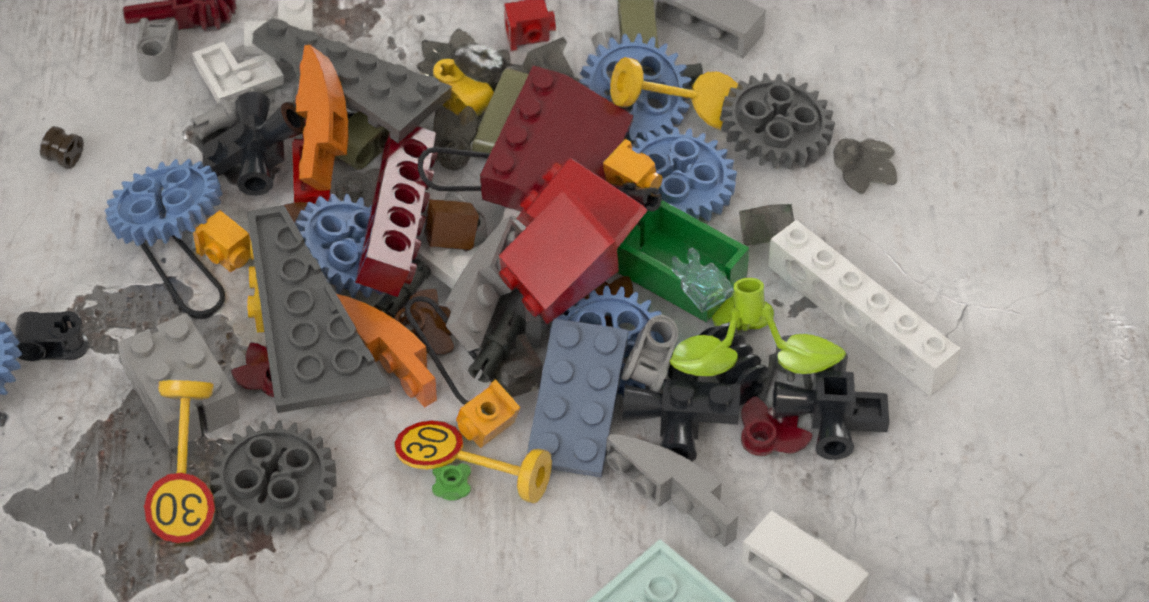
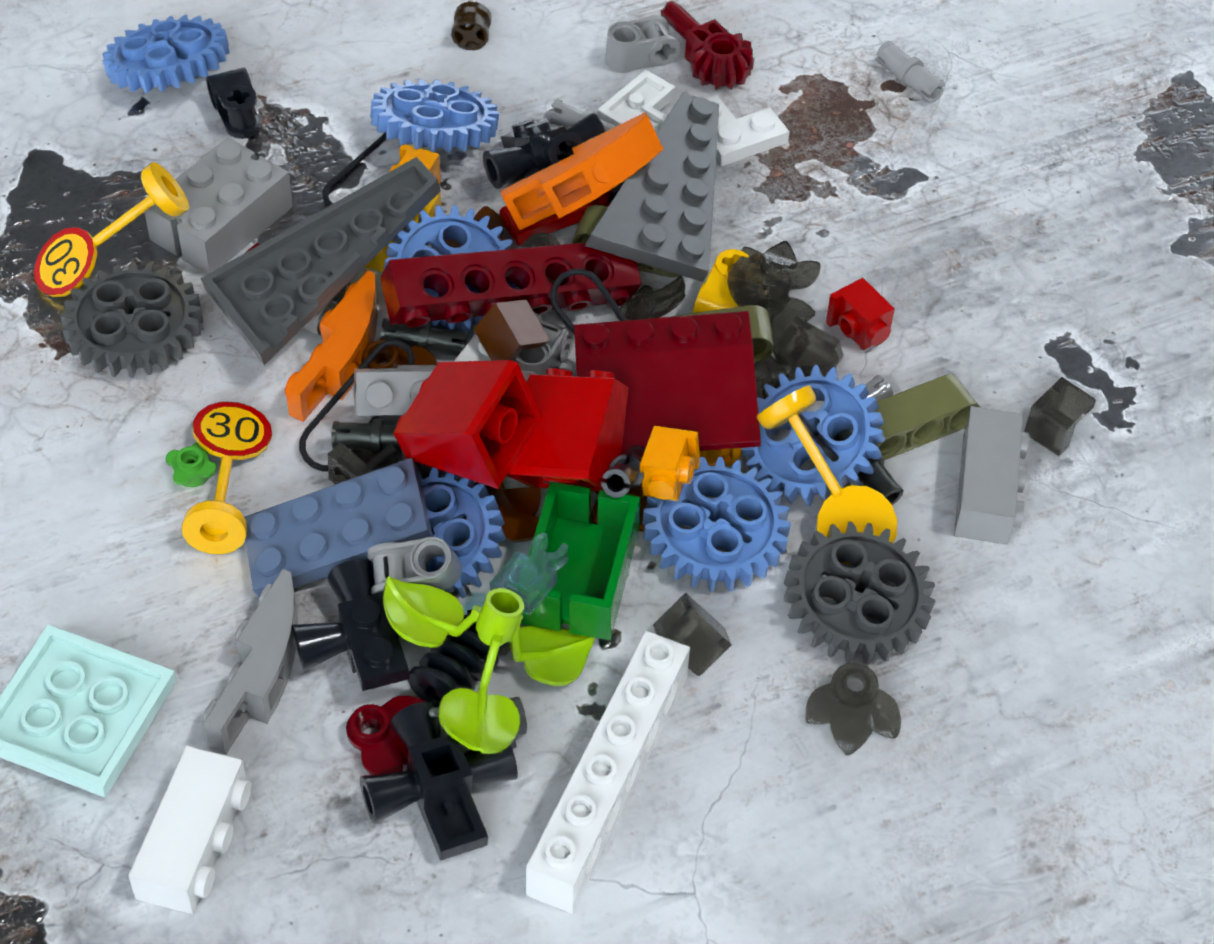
camera: 65 degrees right, 0 degrees up
light orange brick [455,380,521,448] -> none

